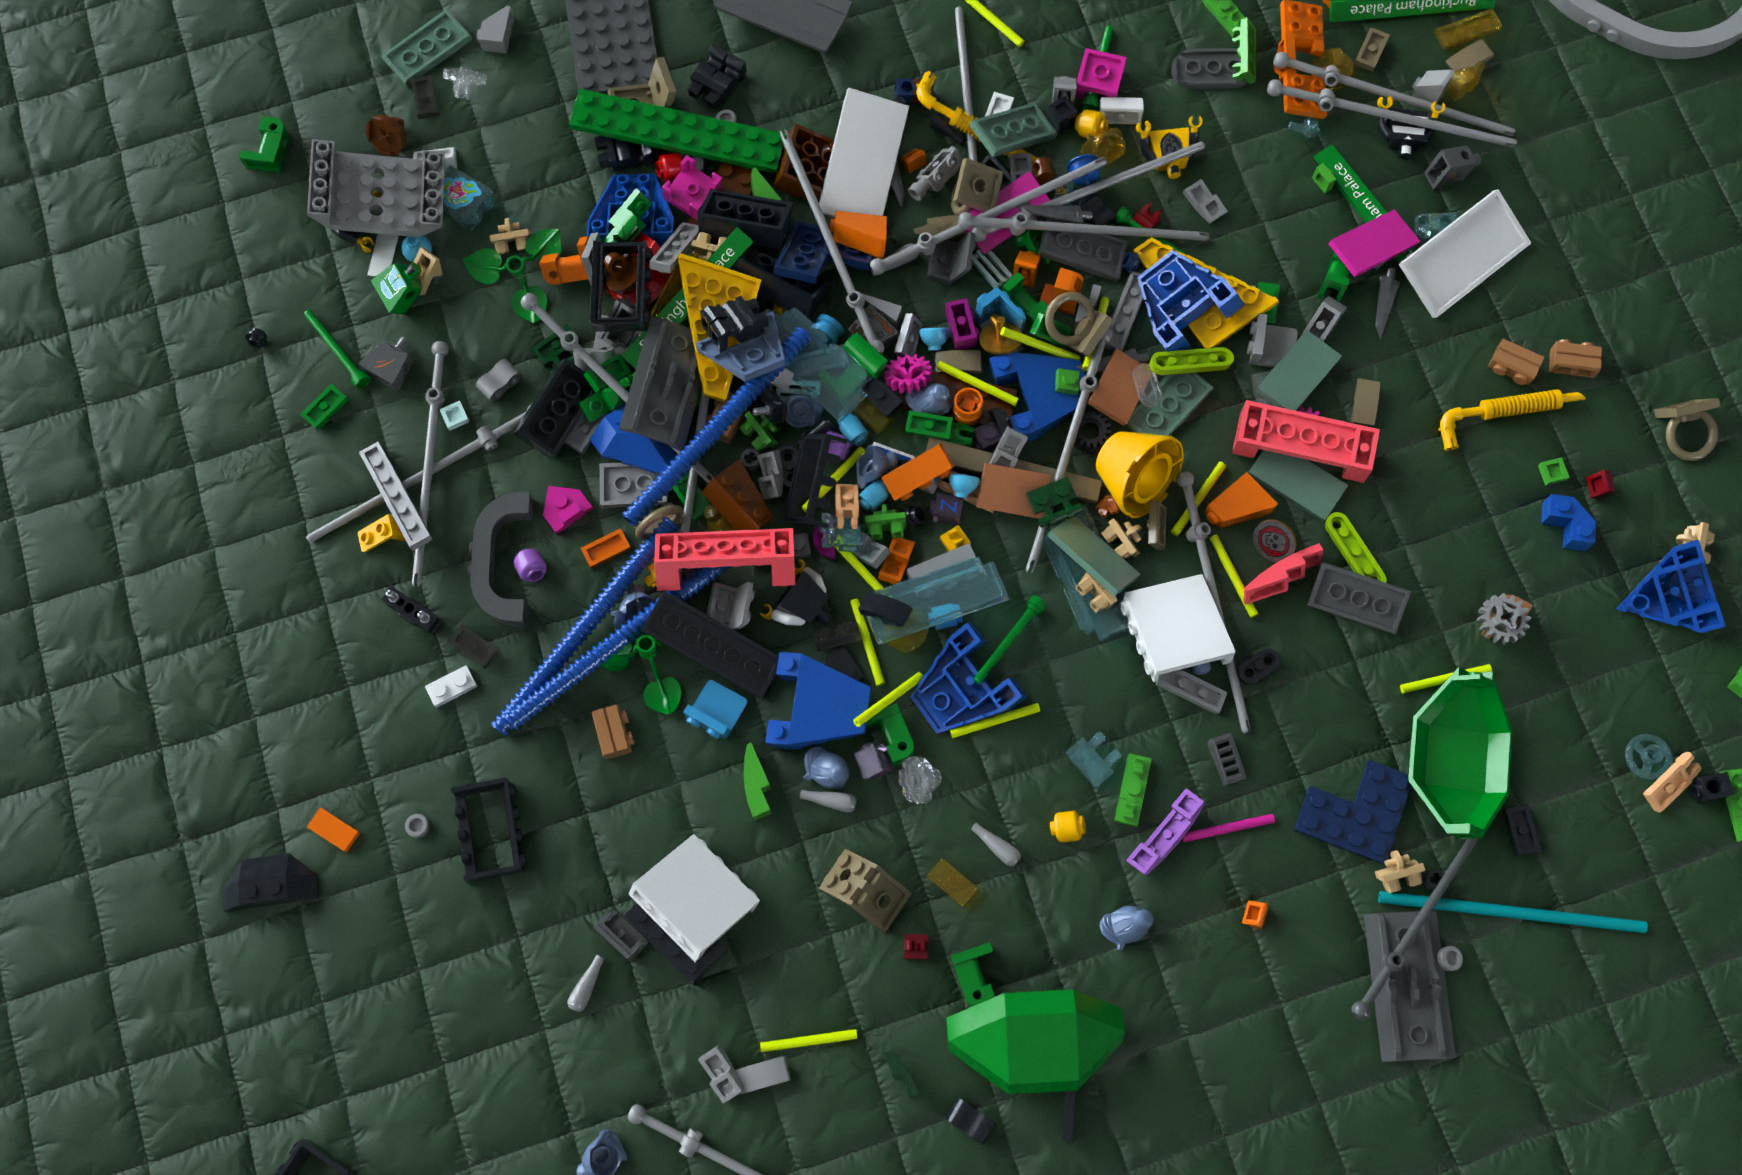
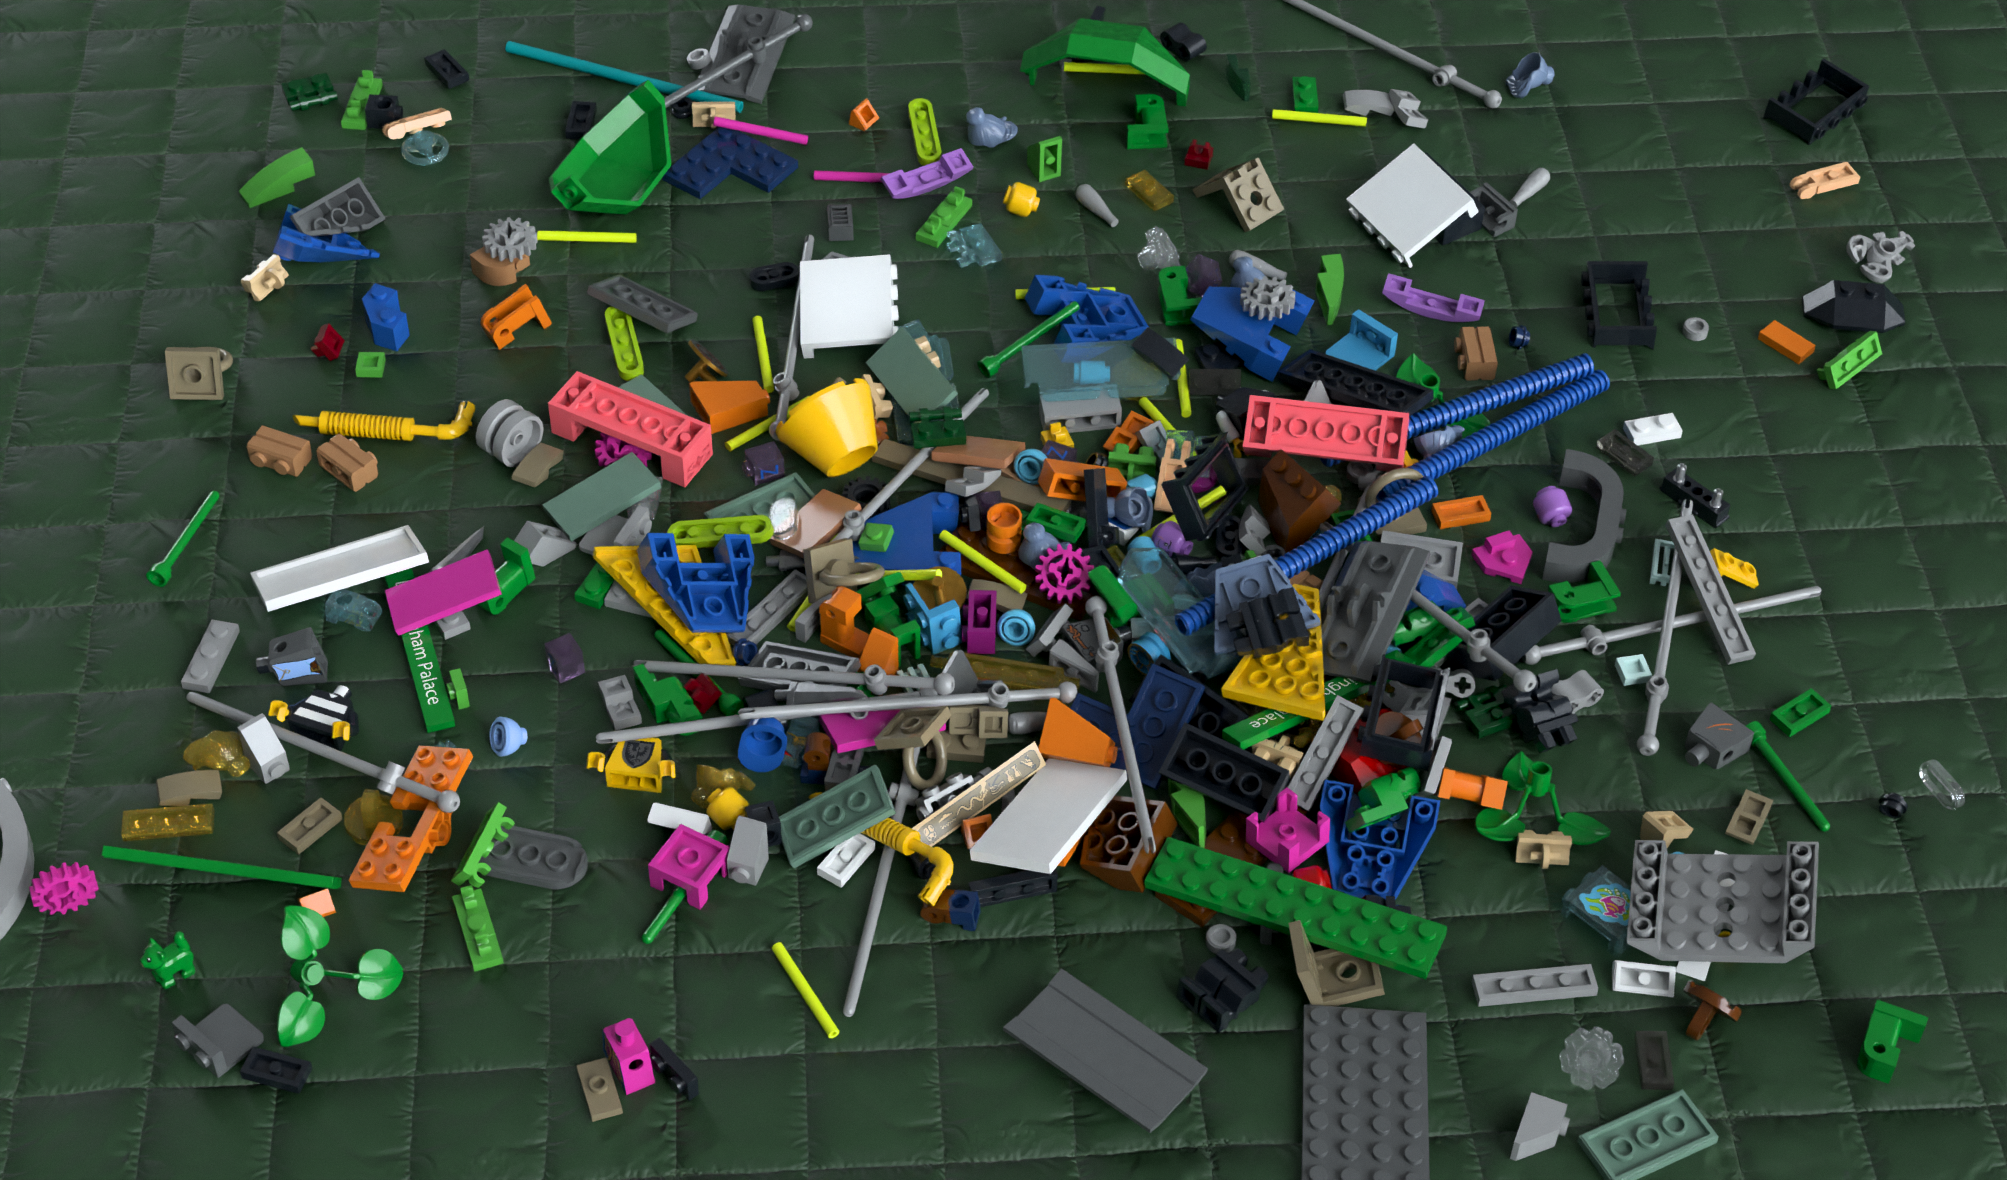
camera: 170 degrees left, 25 degrees down
green torso [371,262,422,315] -> none
neon yellow piece [853,672,923,727] -> none
coral slope [1244,543,1323,605] -> none
light grey bar [1267,79,1517,147] -> none
none -> green piece [146,490,220,587]
none -> light grey plate [181,620,240,693]
none -> dark grey wedge [289,177,385,237]
none -> black plate [424,49,469,89]
none -> light grey wheel [476,399,544,467]
none -> orange piece [480,284,552,350]
none -> light blue brick [489,717,527,757]
none -> clear purple brick [544,633,585,683]
none -> green plate [633,664,703,736]
none -> dark pink bar [713,116,809,145]
none -> clear purple brick [742,441,785,486]
none -> lime plate [908,98,941,166]
none -> sticker [911,741,1046,847]
none -> clear yellow plate [930,651,1080,690]
none -> bright green slope [1027,136,1062,182]
none -> black hinge [1084,468,1120,549]
none -> light grey gear [1240,276,1295,320]
none -> green plate [1292,76,1318,113]
none -> medium lavender slope [1382,273,1485,322]
none -> light grey plate [1471,964,1598,1007]
none -> black hips [1501,669,1579,754]
none -> dark blue plate [1509,325,1530,350]
none -> green piece [1548,560,1621,623]
none -> light aqua tile [1649,539,1675,586]
none -> dark tan slope [1725,789,1773,845]
none -> light nougat hinge [1790,162,1860,200]
none -> bright green plate [1817,331,1882,389]
none -> light grey animal [1846,231,1915,283]
none -> clear tile [1919,759,1965,810]

